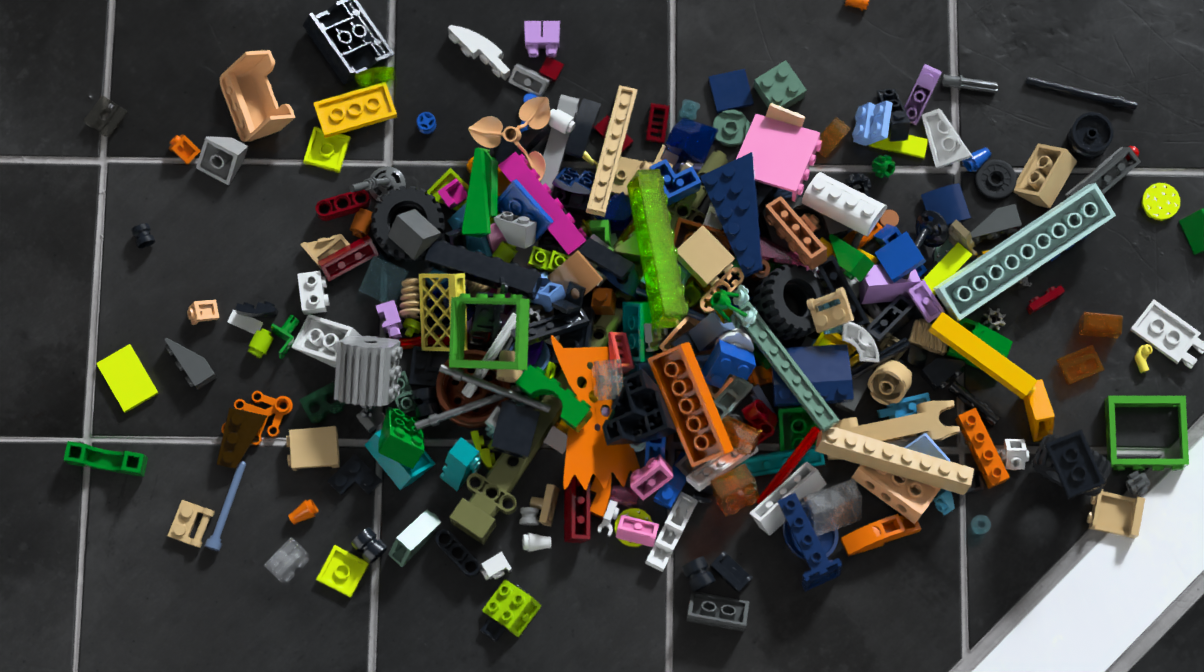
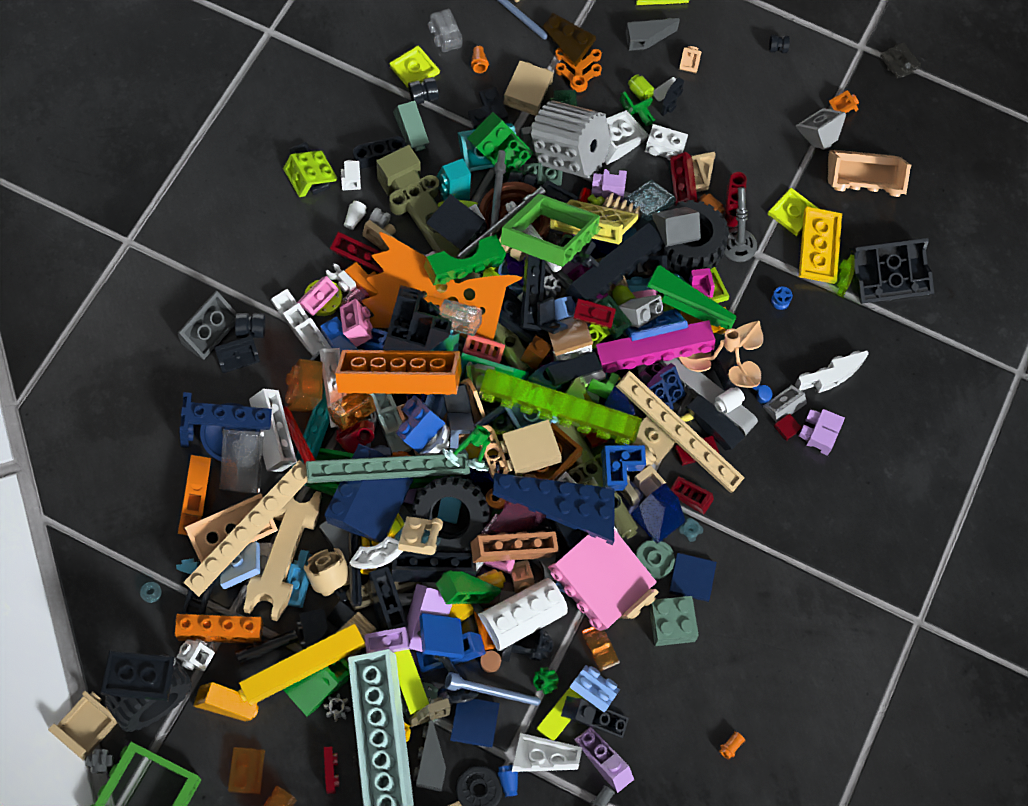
camera: 110 degrees right, 10 degrees down
none -> sand blue piece [445,672,541,706]
none -> dark red plate [573,299,616,329]
none -> clear green slope [596,295,632,339]

